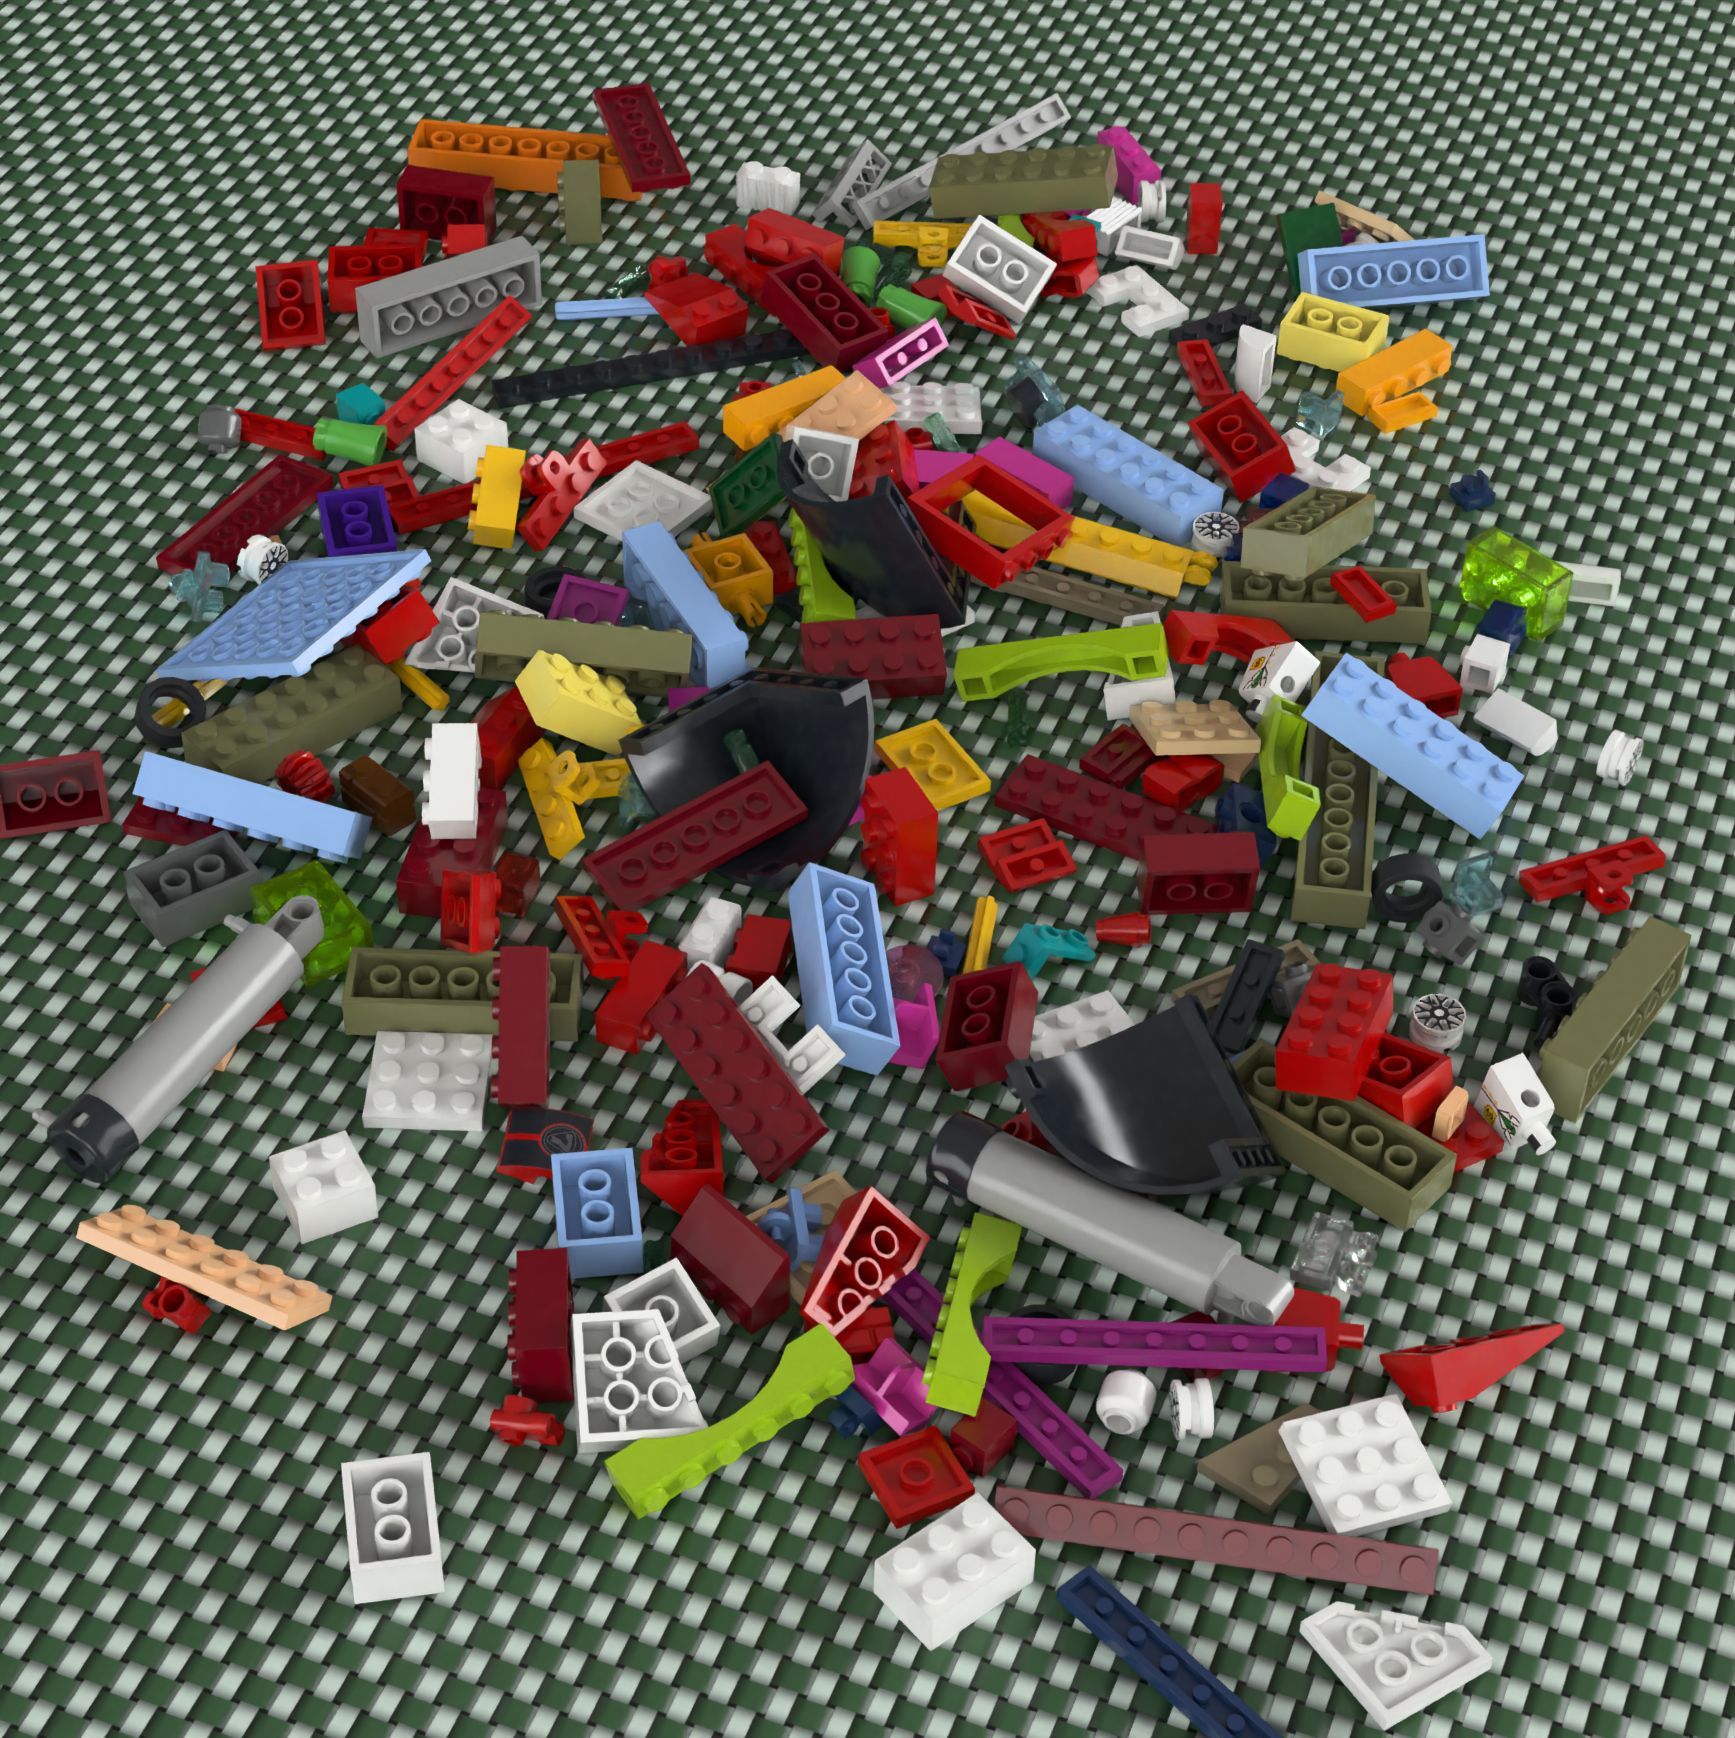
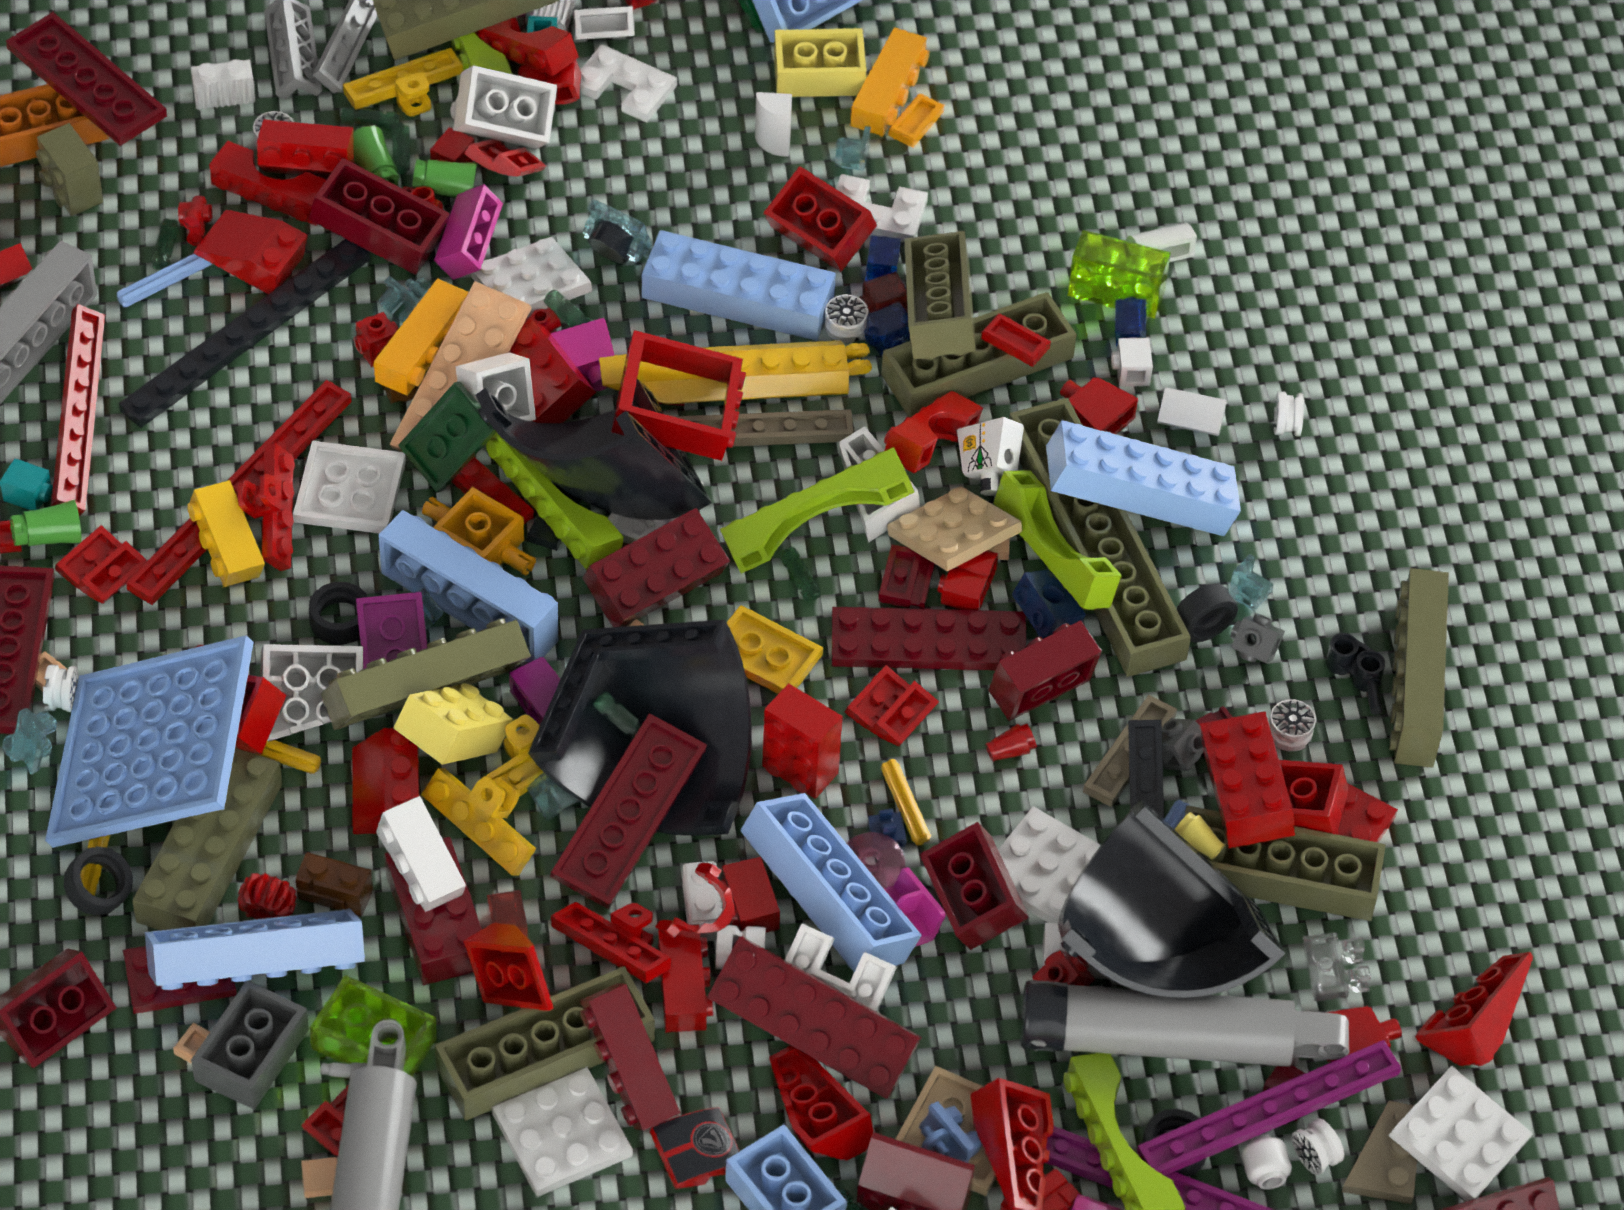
camera: 30 degrees left, 10 degrees up
dark purple brick [317,485,397,557] -> none
white brick [415,399,508,484] -> none
dark pink brick [974,437,1074,509] -> none
teal bracket [1002,923,1096,981] -> none
black plate [1169,304,1262,347] -> none
red plate [1177,339,1232,406] -> none
light nougat tile [1432,1086,1469,1142] -> none
dark blue tile [1449,470,1496,512] -> none
white torso [1473,1053,1556,1155] -> none
red plate [1518,835,1666,915] -> none
none -> red helmet [655,862,735,938]
none -> light yellow cone [1174,812,1225,860]

